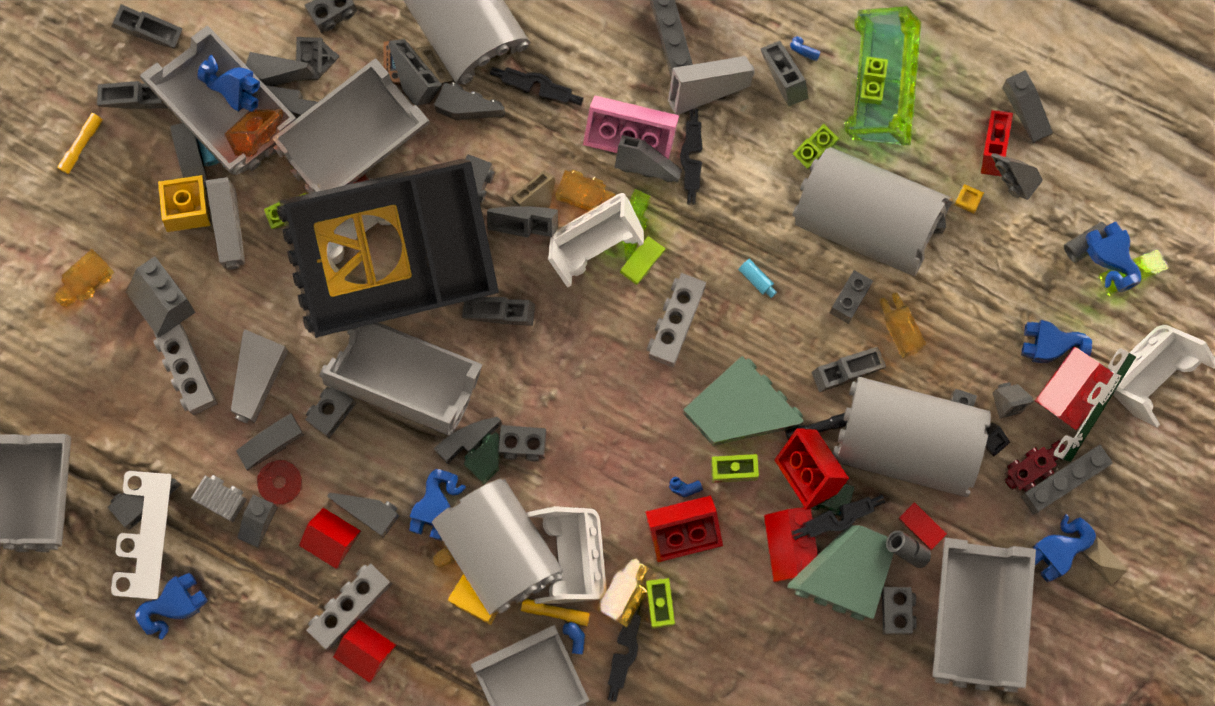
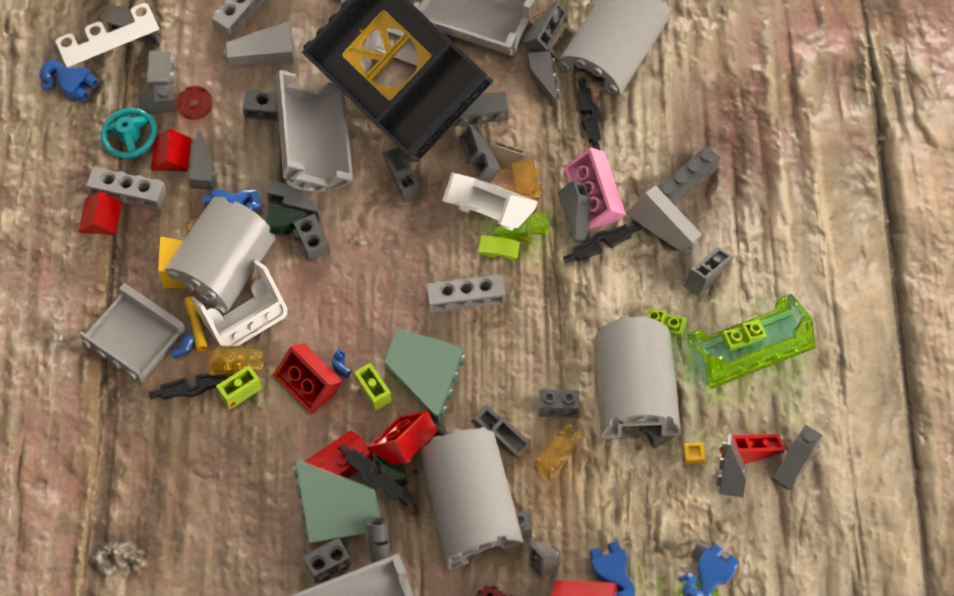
camera: 60 degrees right, 15 degrees down
dark grey slope [236,414,304,471] -> none
medium azure cylinder [738,259,777,298] -> none
blue arm [790,36,820,61] -> none
red tile [898,502,947,551] -> none
black slope [985,423,1011,456] -> none
none -> teal piece [100,108,158,159]

